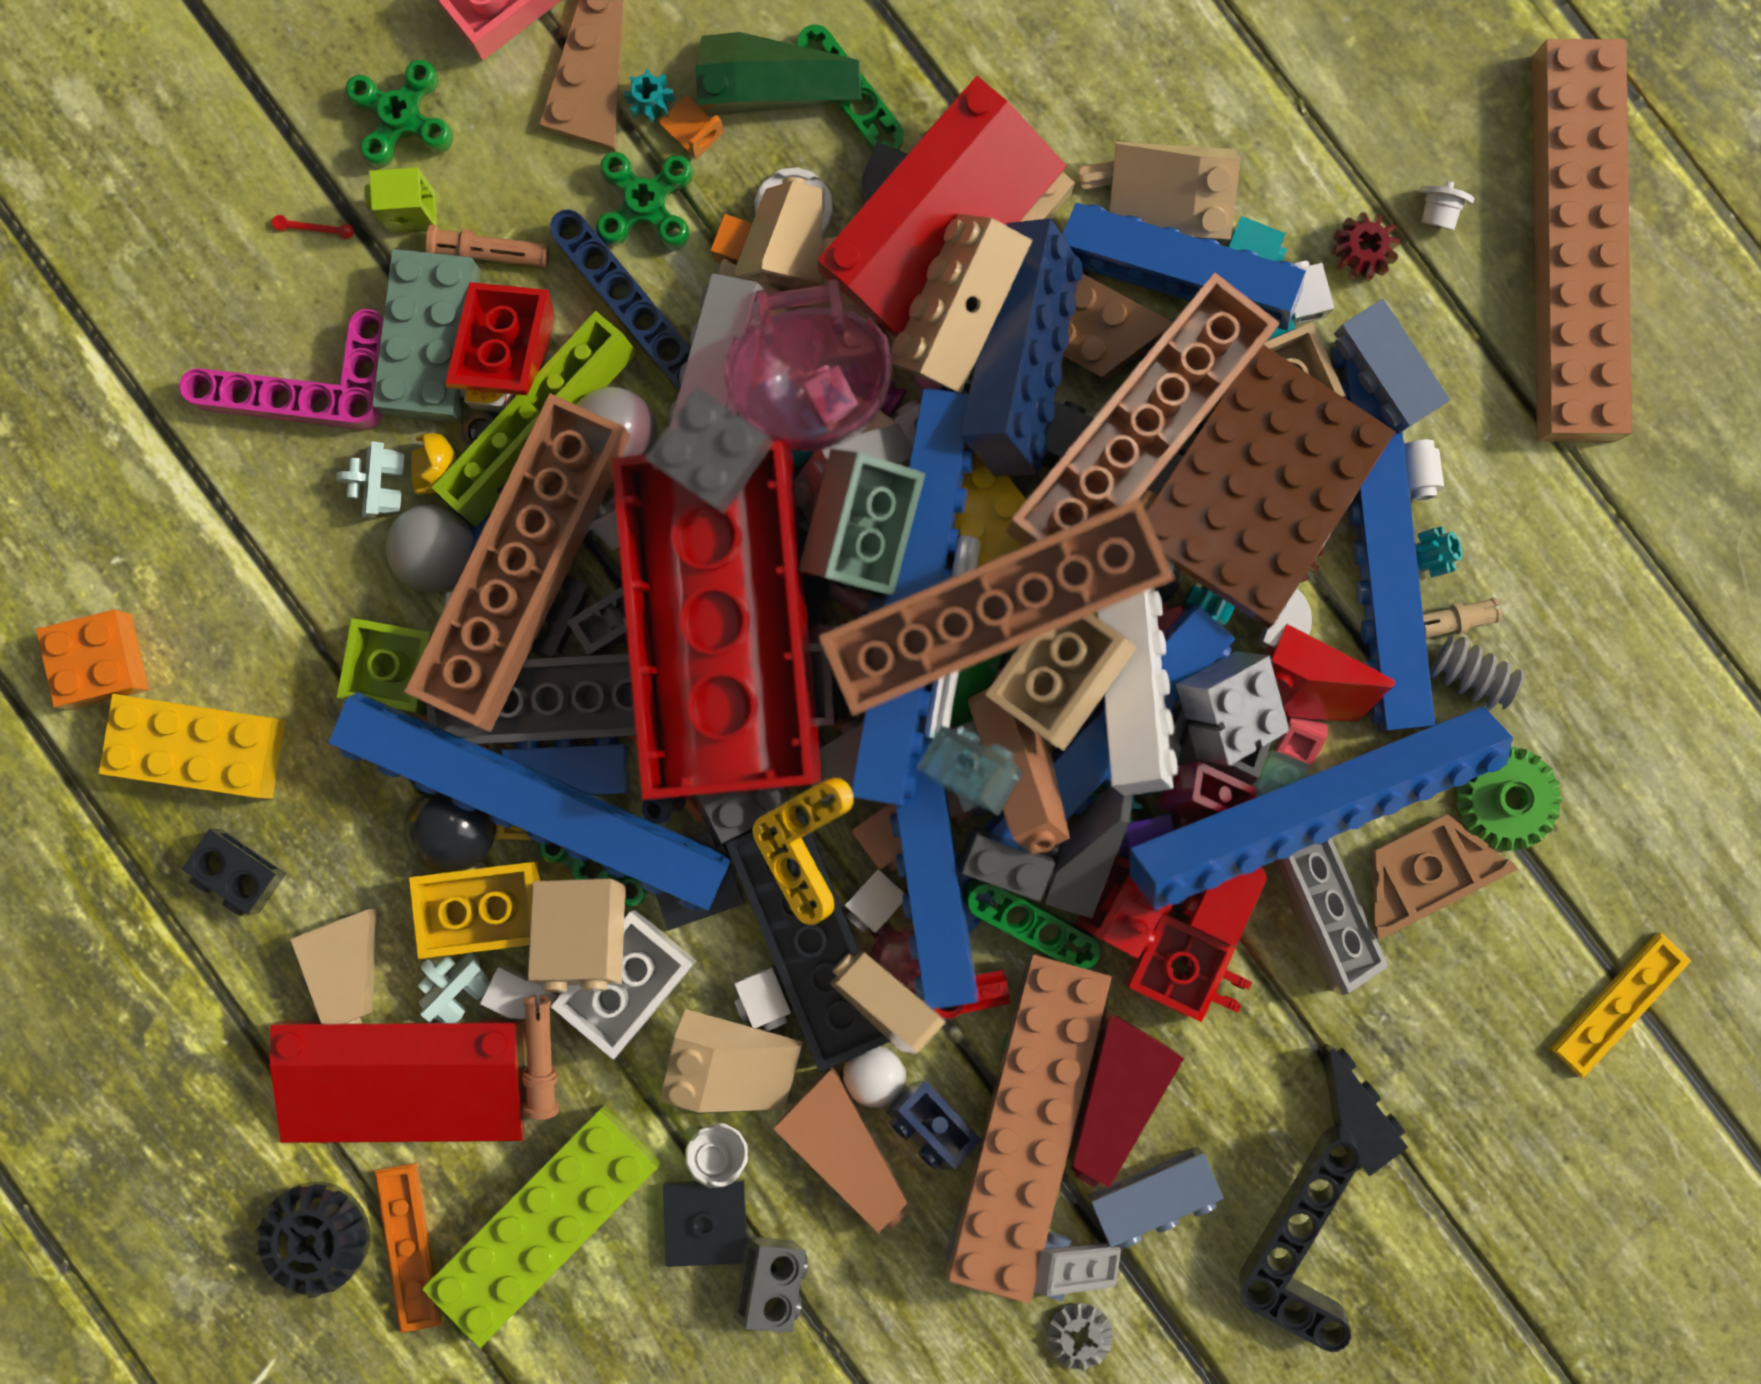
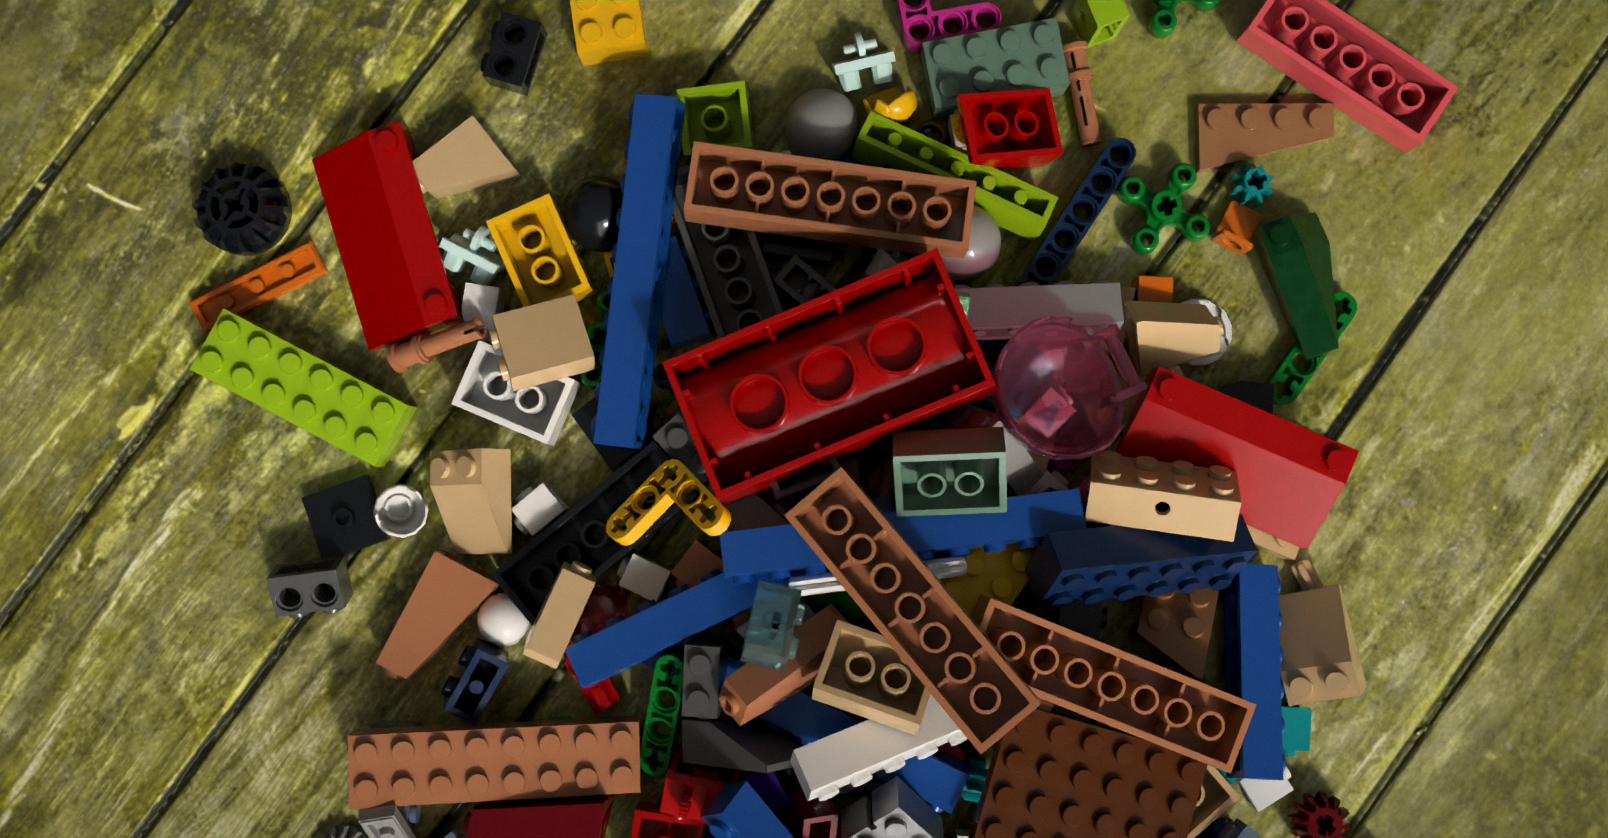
camera: 75 degrees right, 0 degrees up
flat silver piece [646,386,773,513] -> none

